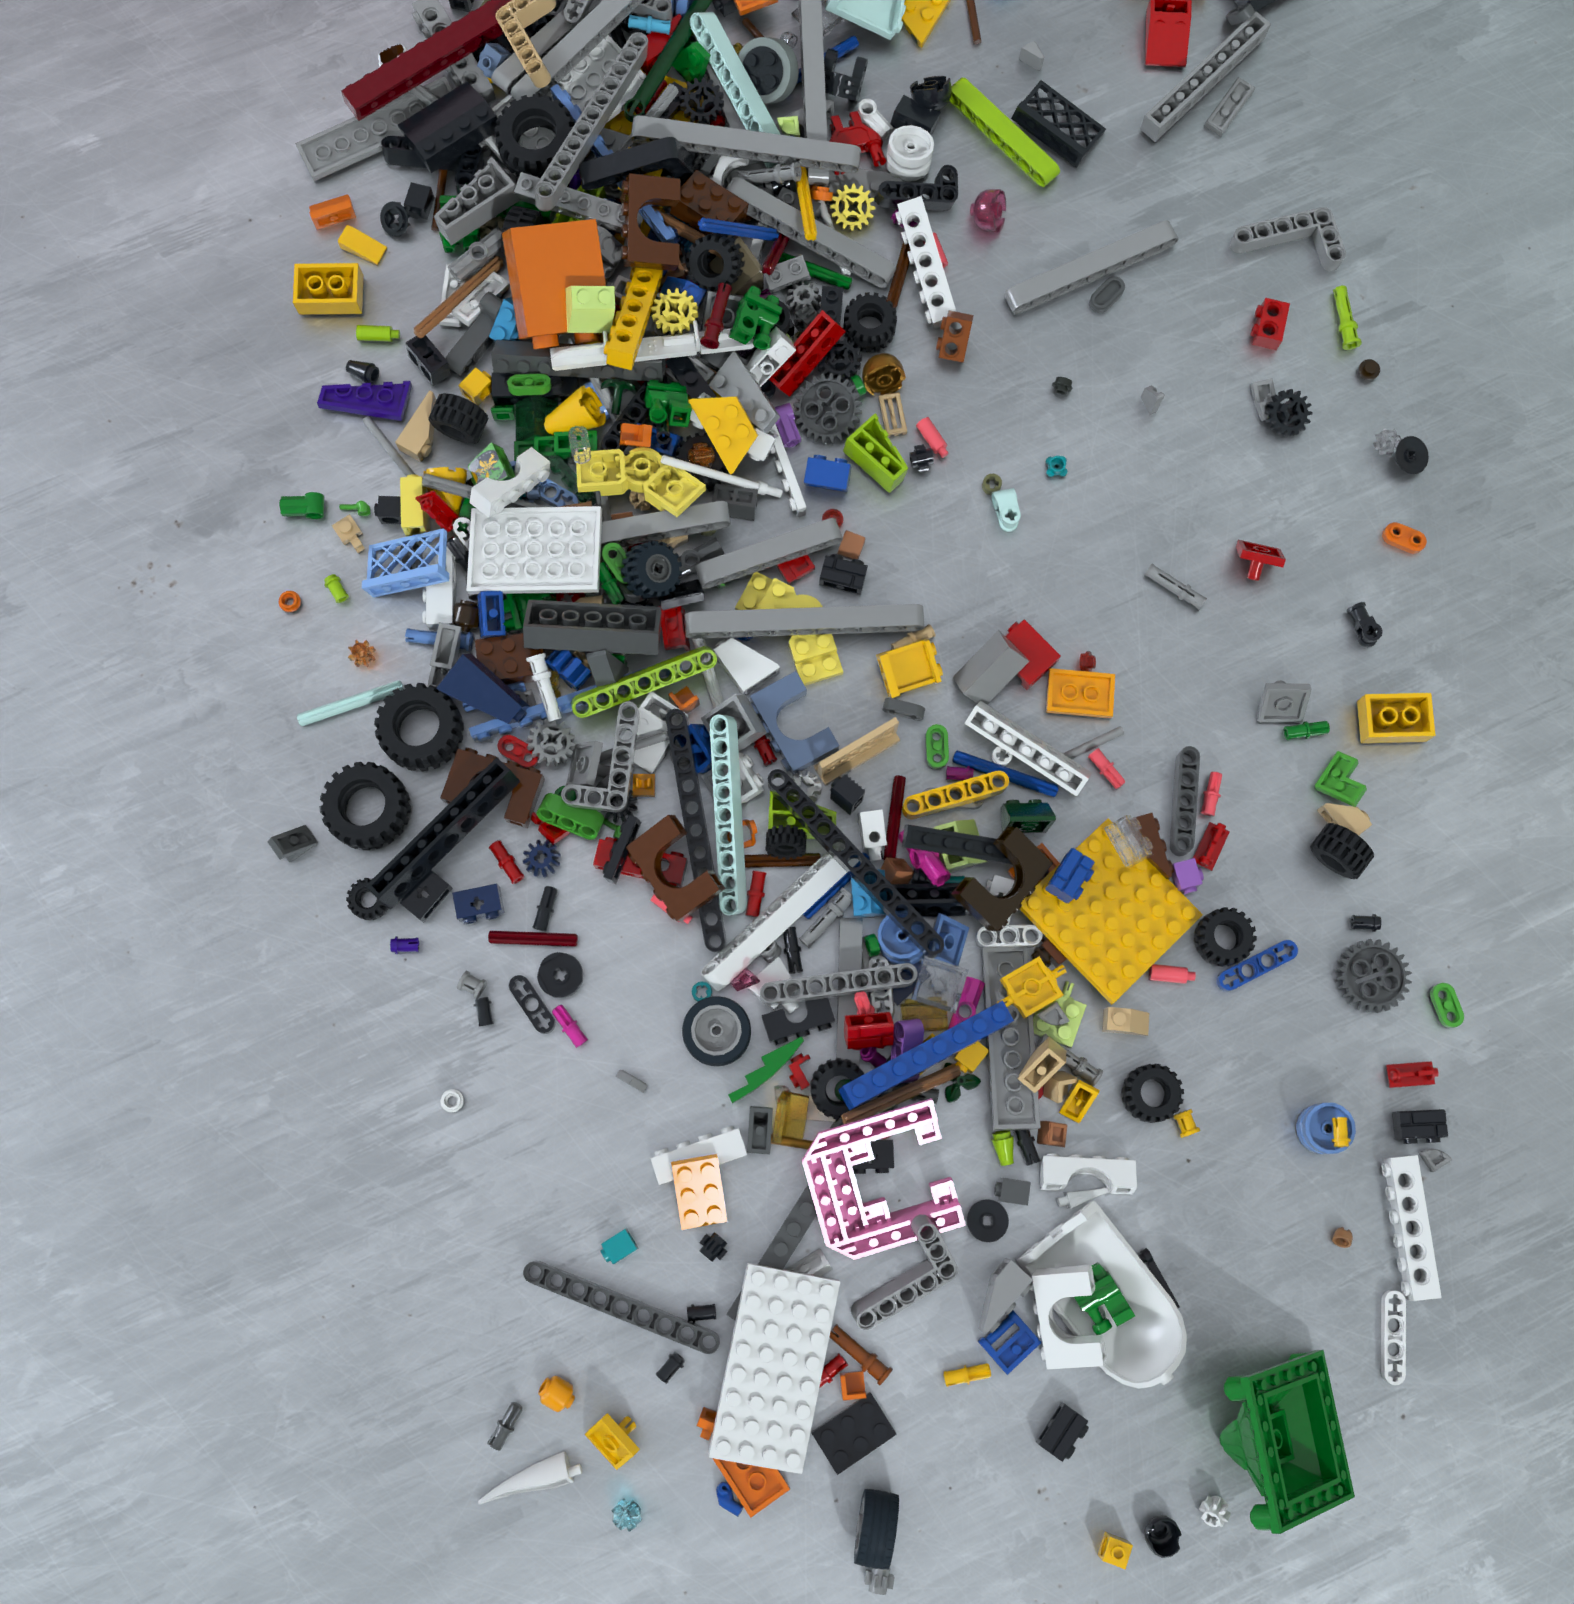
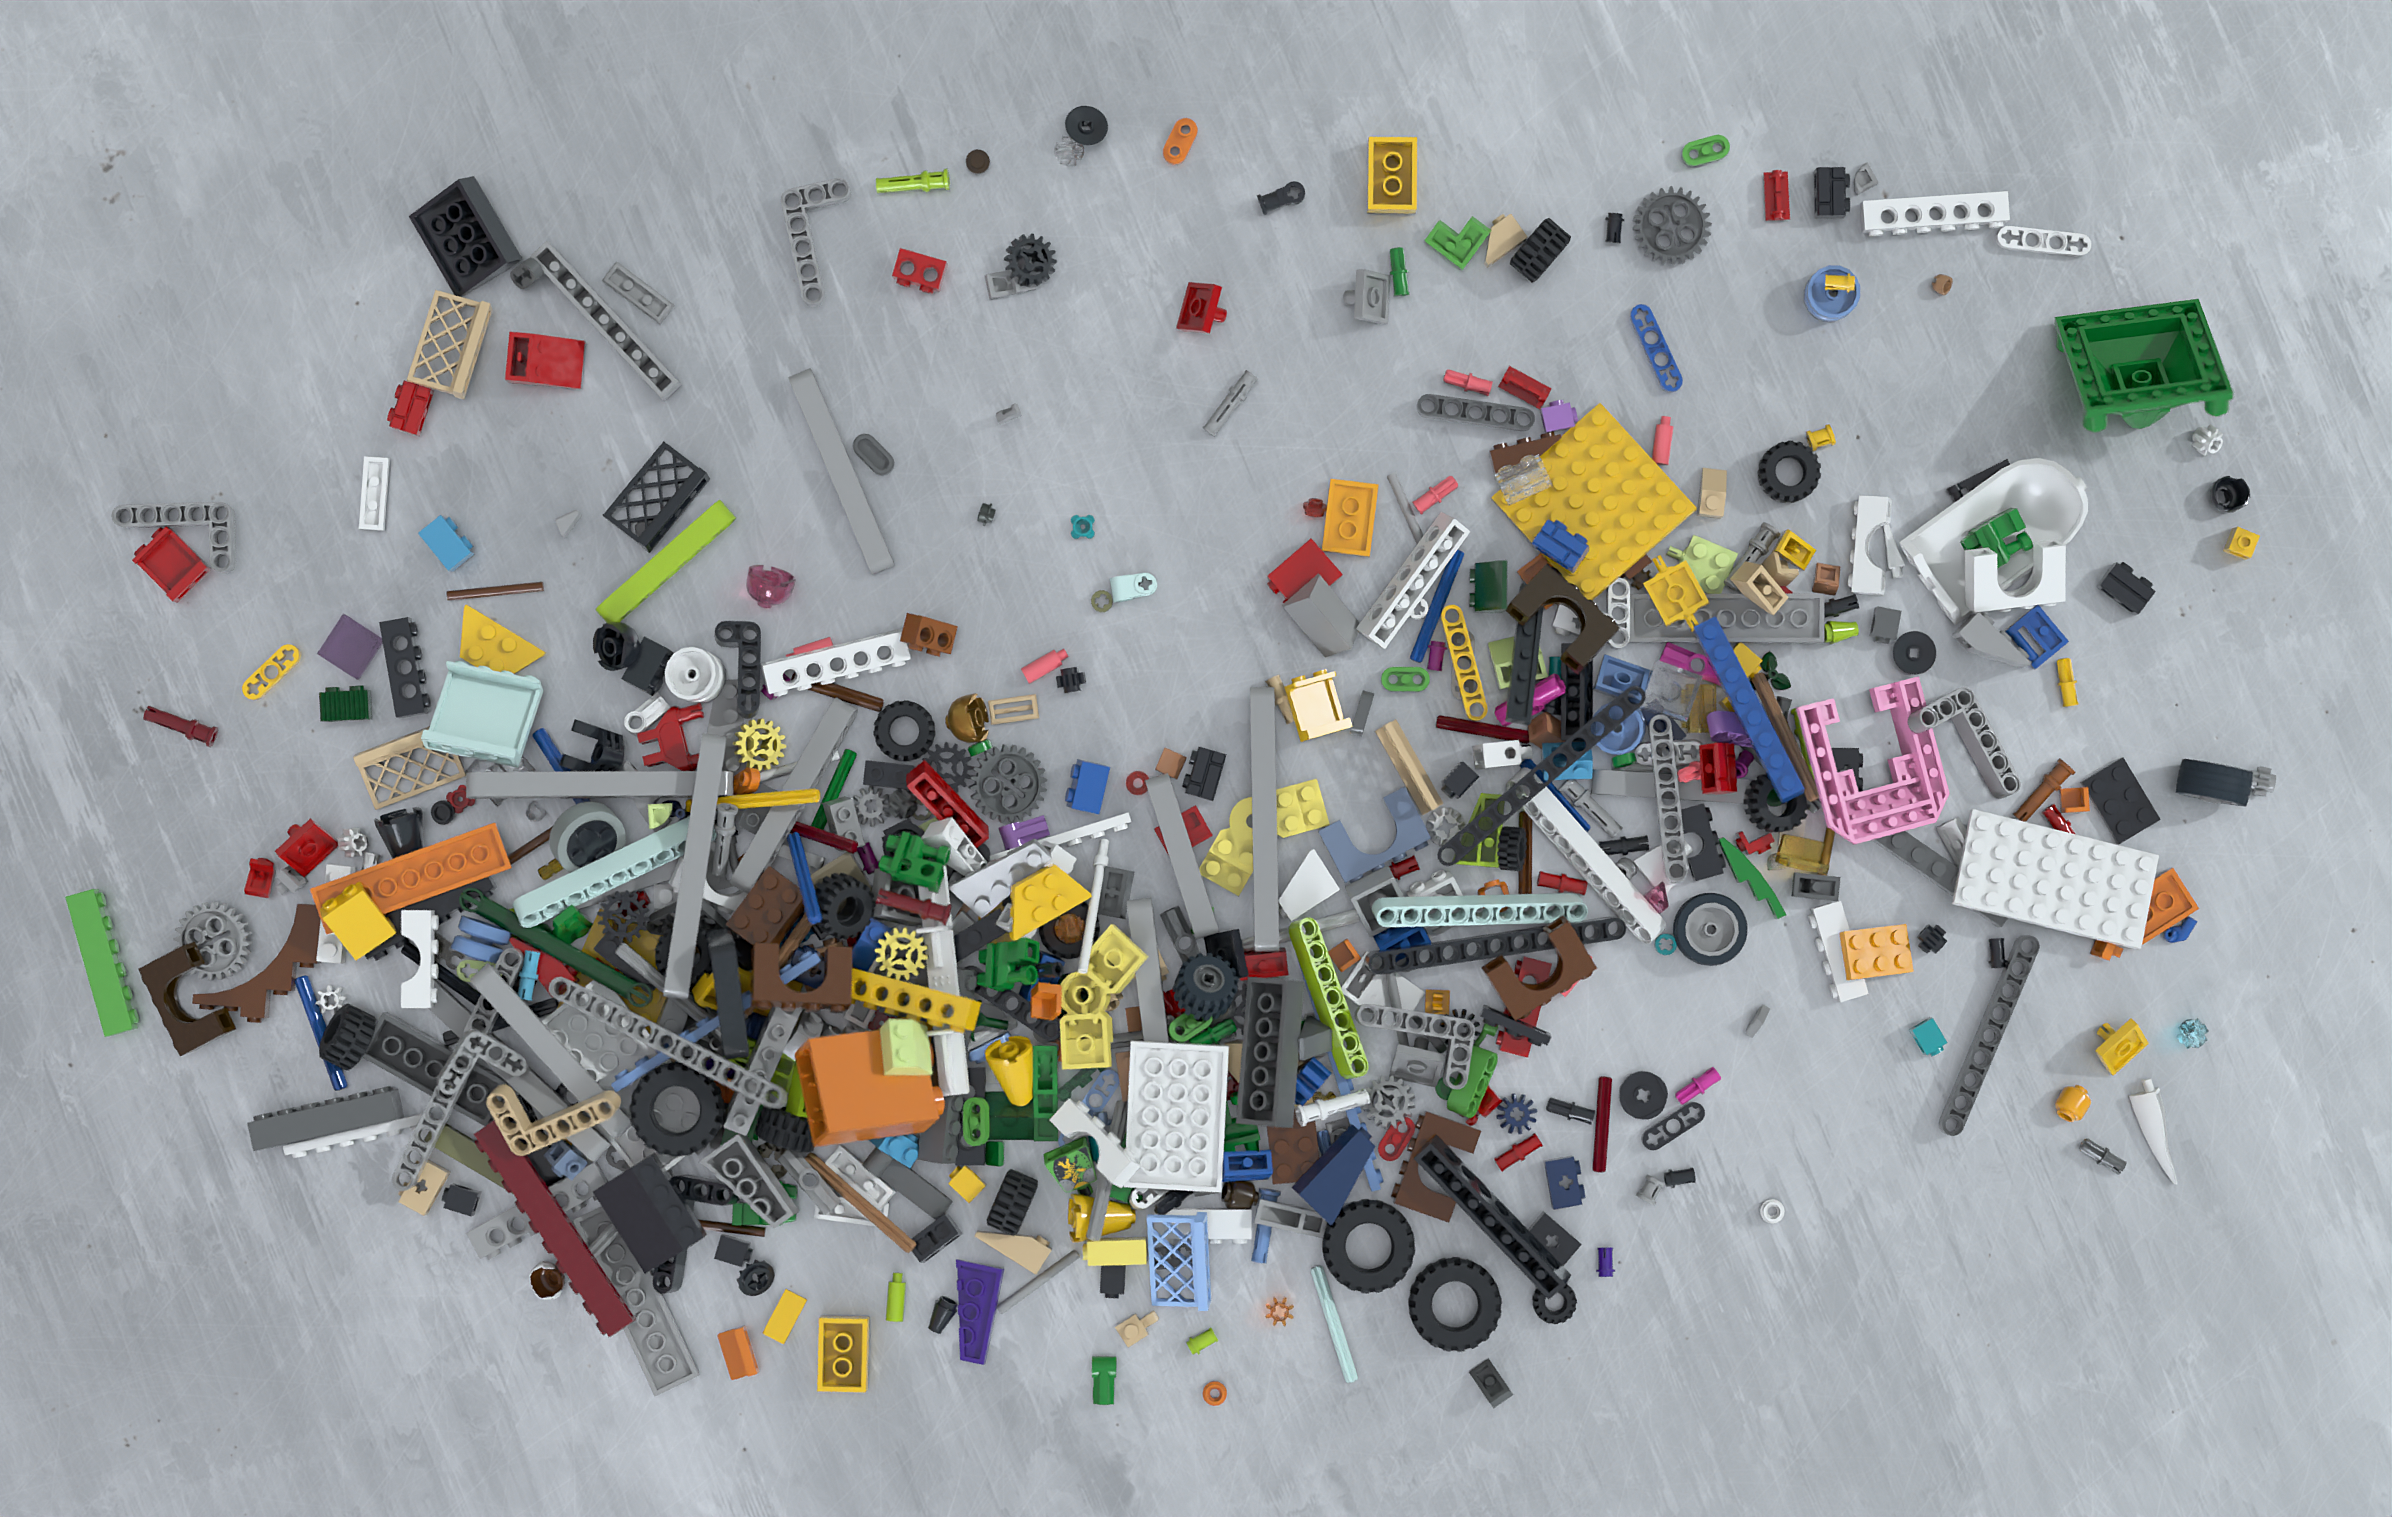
camera: 85 degrees left, 10 degrees up
bright green hand [339,501,370,516] -> none
red hinge [415,490,459,532] -> none
clear beam [568,426,591,464] -> none
black pin [656,1352,685,1384] -> none
lime wedge [843,413,908,493] -> none
light grey tile [1037,1002,1069,1026] -> none
black tyre [1194,907,1257,967] -> none

